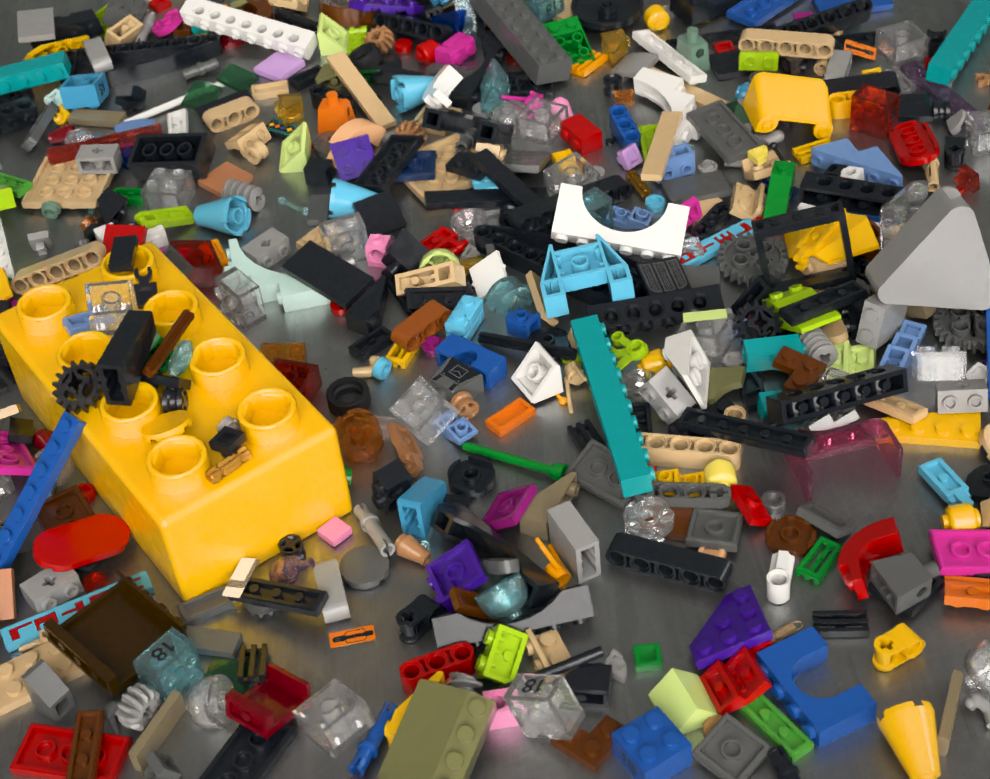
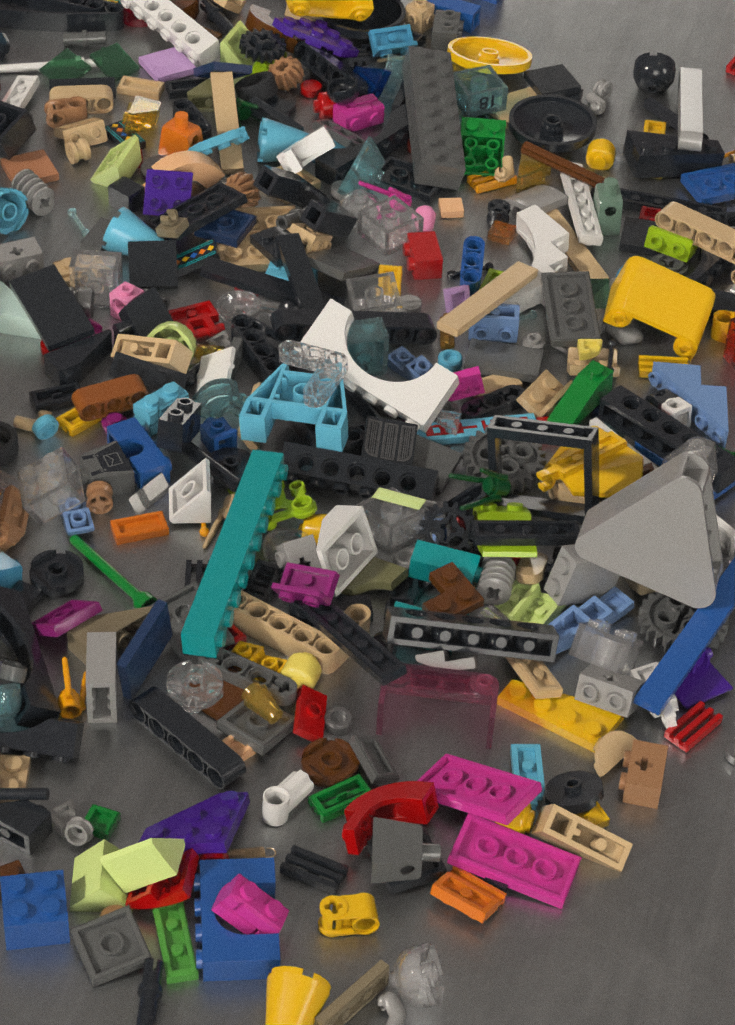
camera: 15 degrees right, 0 degrees up
none -> medium nougat piece [44,96,88,128]
none -> light grey plate [65,816,94,846]
none -> yellowish green slope [100,838,185,893]
none -> dark blue tile [116,599,173,700]
none -> clear sticker [129,473,170,515]
none -> dark tan tile [155,209,189,238]
none -> black brick [157,398,202,453]
none -> black tile [176,239,220,277]
none -> medium azure hinge [188,126,249,156]
none -> dark blue tile [193,61,253,80]
none -> dark pink brick [211,873,289,934]
none -> black gear [239,28,286,64]
none -> clear yellow cone [241,682,283,724]
none -> magenta bracket [271,562,340,608]
none -> clear beam [278,340,348,408]
none -> black hair [327,75,360,105]
none -> dark pink tile [417,753,542,825]
none -> light nougat tile [438,198,464,218]
none -> dark green plant [448,467,511,511]
none -> tan arm [494,155,515,182]
none -> reddish brown axle [520,141,605,188]

